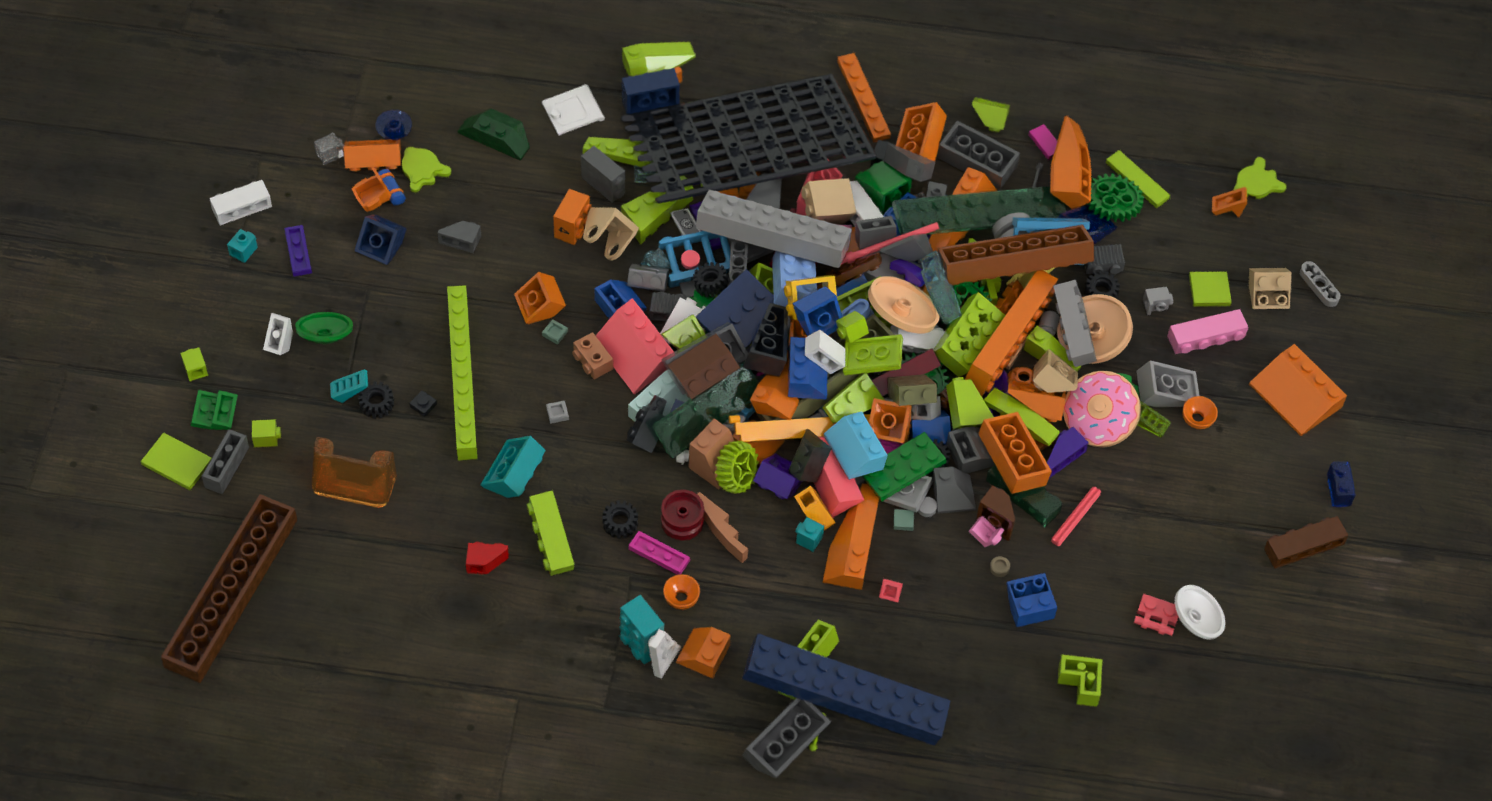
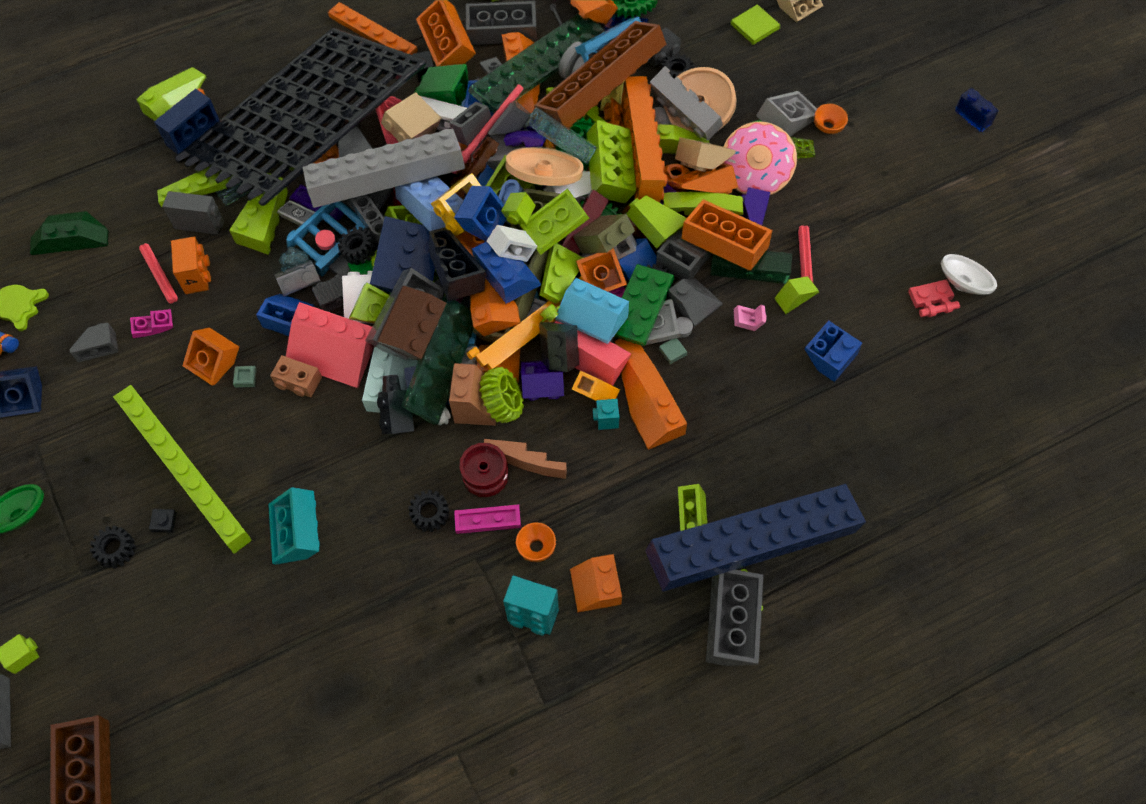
camera: 30 degrees left, 5 degrees up
clear orange windscreen [312,437,397,508] -> none
teal slope [330,369,368,403] -> none
red slope [466,542,509,574] -> none
lime wedge [527,490,574,576] -> none
white container [542,84,605,135] -> none
light grey tile [546,401,569,424] -> none
tan hose [583,208,639,261] -> none
white wing [648,629,681,678] -> none
coral slope [879,579,903,602] -> none
dark grey slope [884,143,935,181] -> none
reddish brown slope [976,485,1015,541] -> none
dark tan tile [990,556,1010,577] -> none
lime brick [1058,655,1102,707] -> none
light grey brick [1143,287,1173,315] -> none
bright pink brick [1167,309,1248,354] -> none
orange slope [1249,344,1347,436] -> none
reddish brown brick [1264,516,1348,569] -> none
none -> dark pink slope [130,309,173,338]
none -> coral axle [139,243,178,304]
none -> lime plate [540,304,560,322]
none -> lime slope [775,276,819,314]

